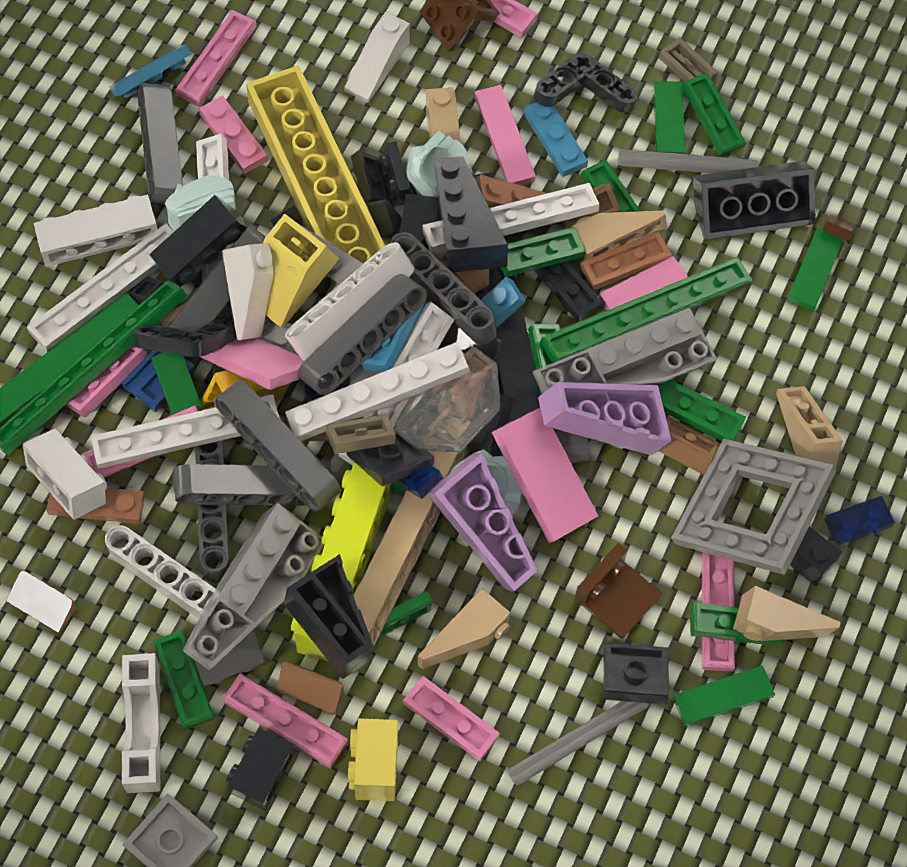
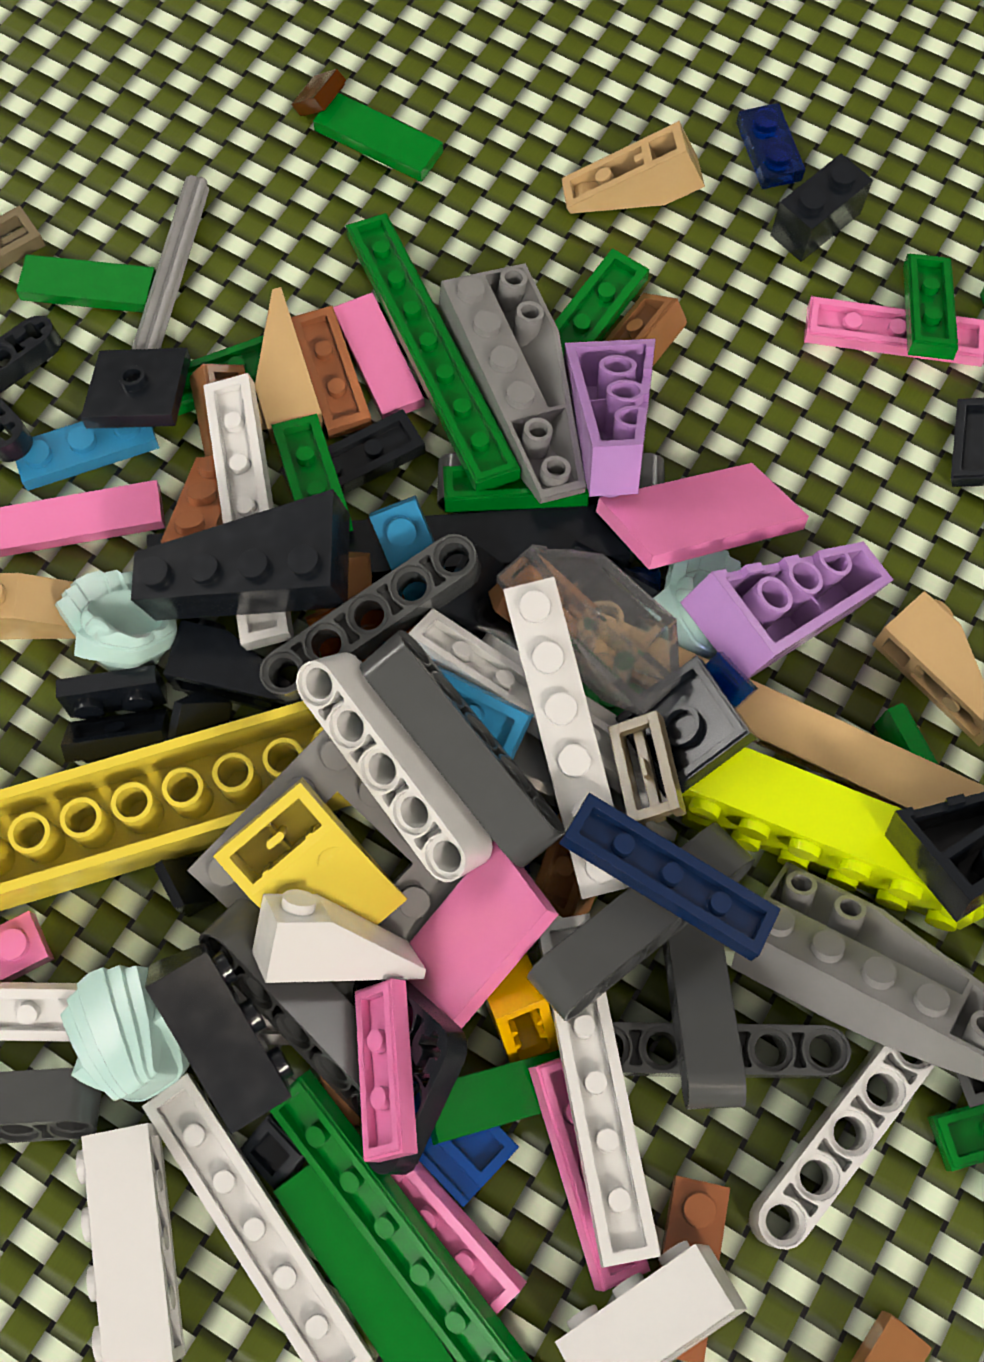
camera: 80 degrees left, 5 degrees up
reddish brown bracket [574,543,662,639] -> none
light grey plate [671,439,836,575] -> none
green tile [681,72,746,157] -> none
black slope [693,161,816,239] -> none
tan slope [733,586,840,641] -> none
none -> black plate [81,348,191,429]
none -> bright pink tile [355,979,418,1162]
none -> dark blue plate [559,793,781,961]

